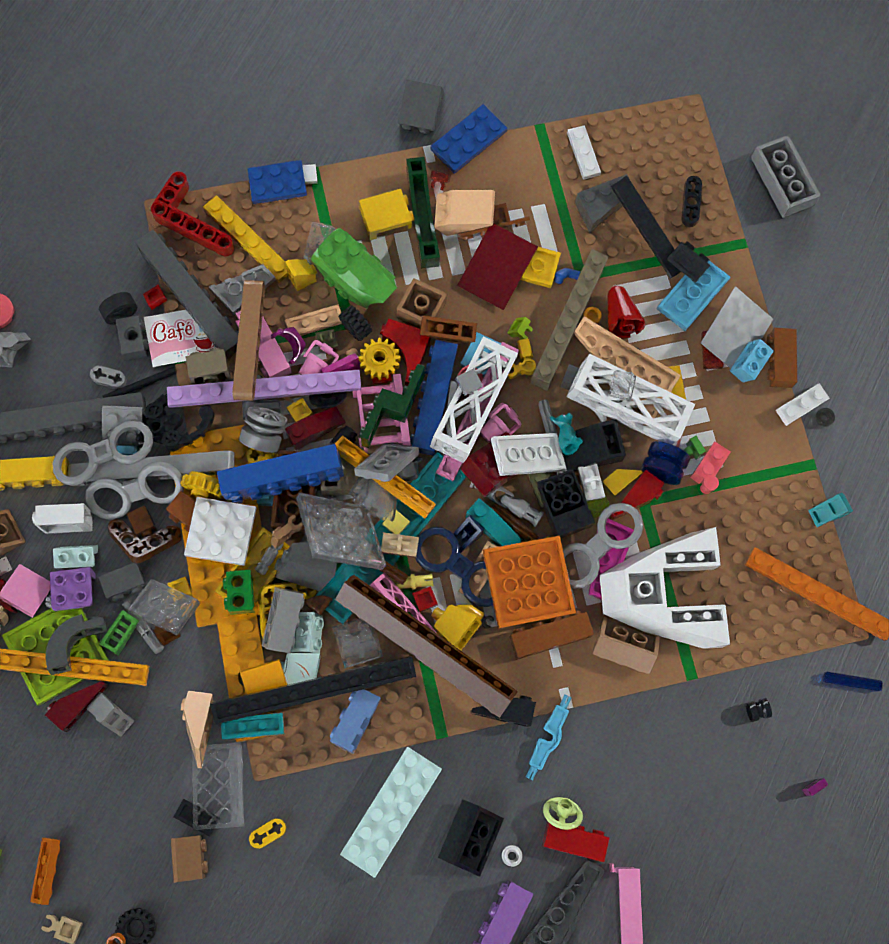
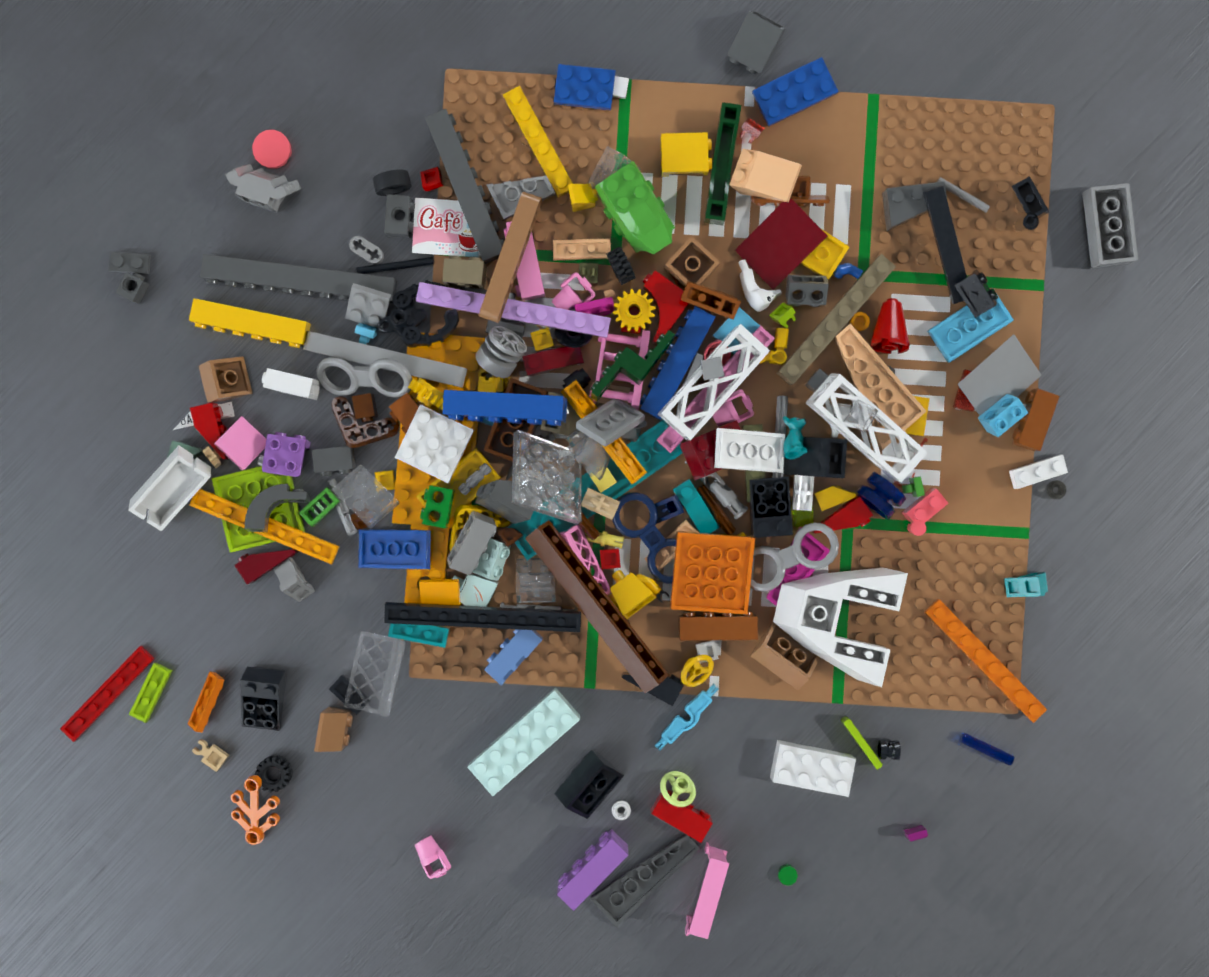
camera: 30 degrees right, 15 degrees up
light grey bar [52,420,153,486] -> none
light aqua bracket [53,545,99,568] -> none
red beam [151,171,234,256] -> none
light nougat slope [181,691,214,768] -> none
yellow beam [249,819,287,849] -> none
magenta helmet [271,327,306,365] -> none
medium nougat plate [271,515,303,549] -> none
white plate [567,125,601,180] -> none
black beam [681,176,702,227] -> none
none -> black slope [240,667,285,731]
none -> blue tile [359,530,431,569]
none -> yellow piece [681,655,714,687]
none -> white tile [695,640,719,663]
none -> white animal [738,259,782,312]
none -> white brick [770,740,856,797]
none -> green tile [778,865,798,886]
none -> dark grey brick [786,275,829,307]
none -> lime tile [840,716,883,770]
none -> light grey bar [937,177,990,213]
none -> black hinge [1012,176,1049,230]

